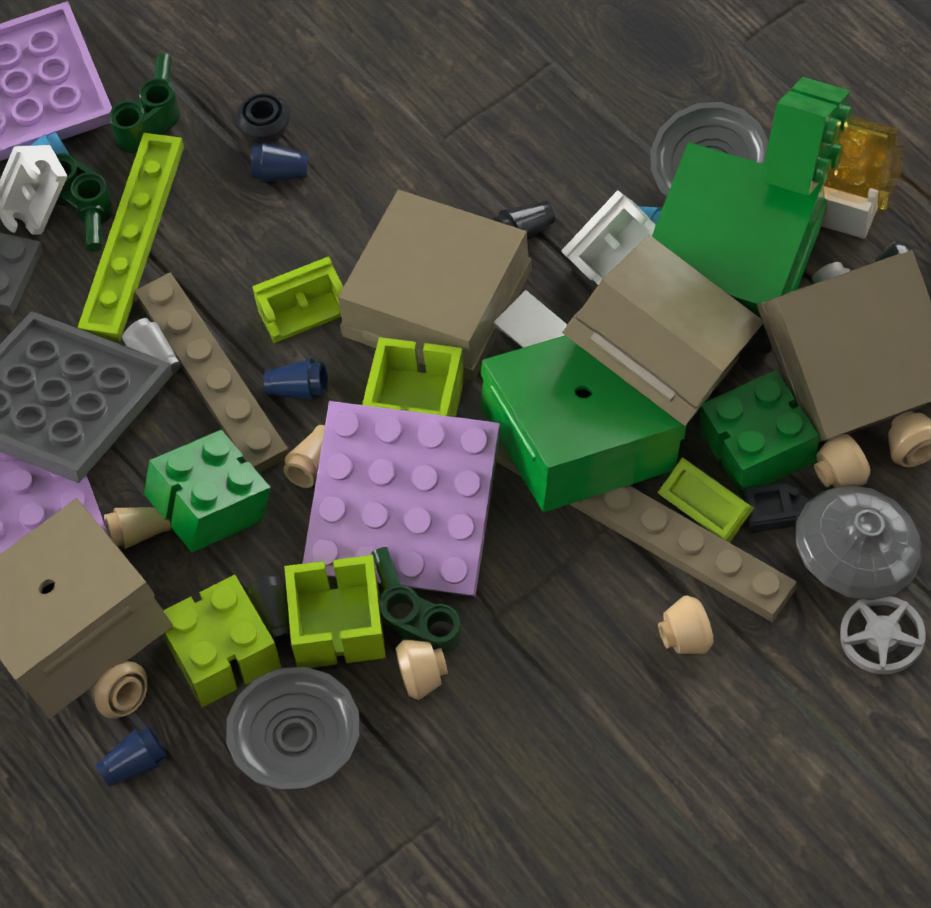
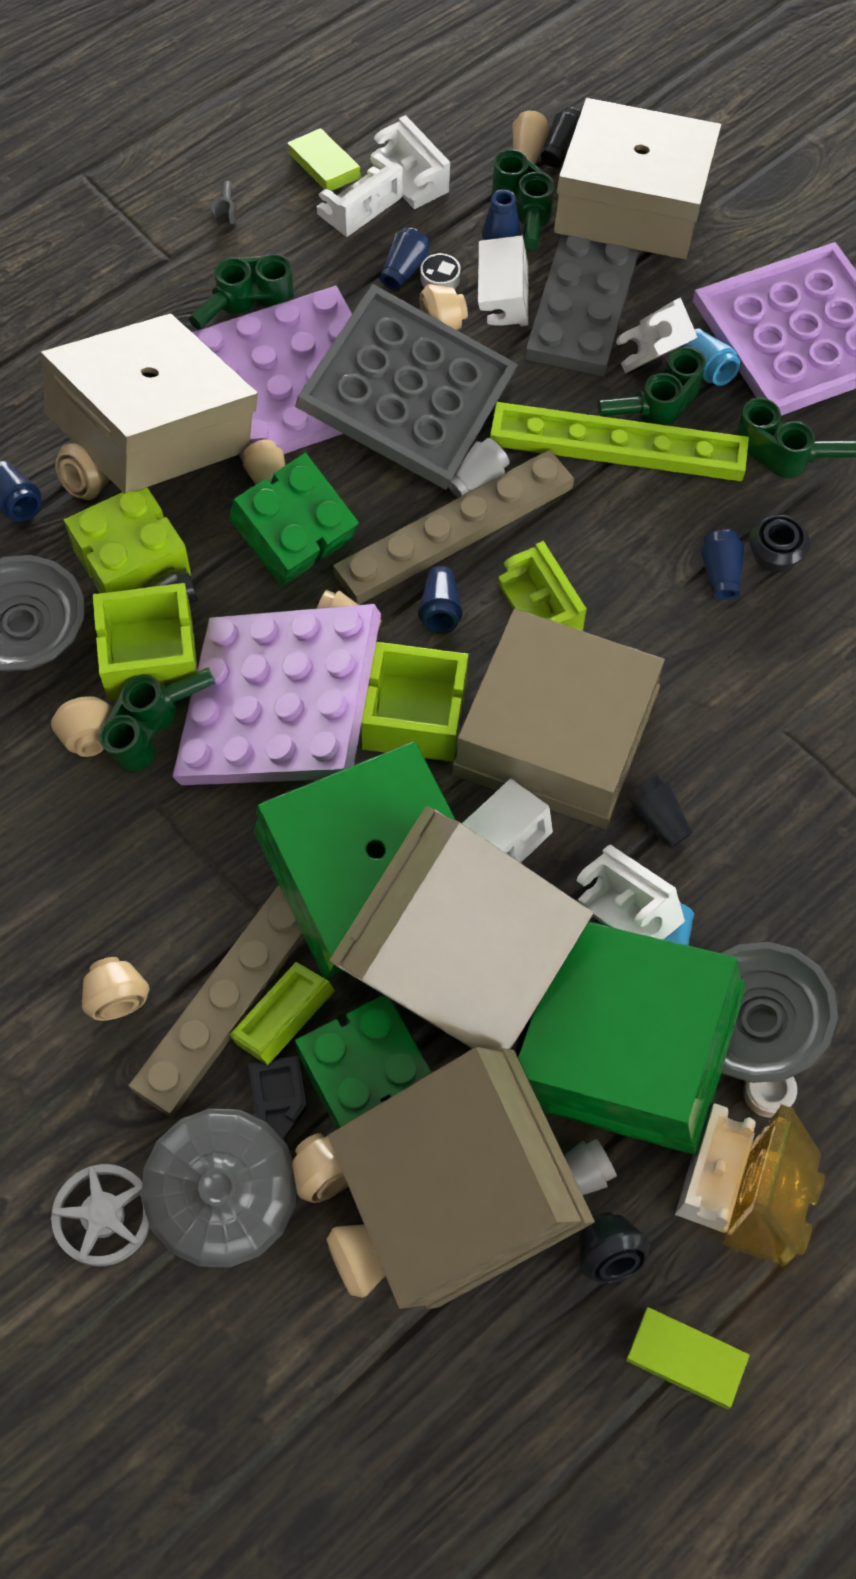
camera: 80 degrees right, 5 degrees up
green piece [760,77,853,196] -> none

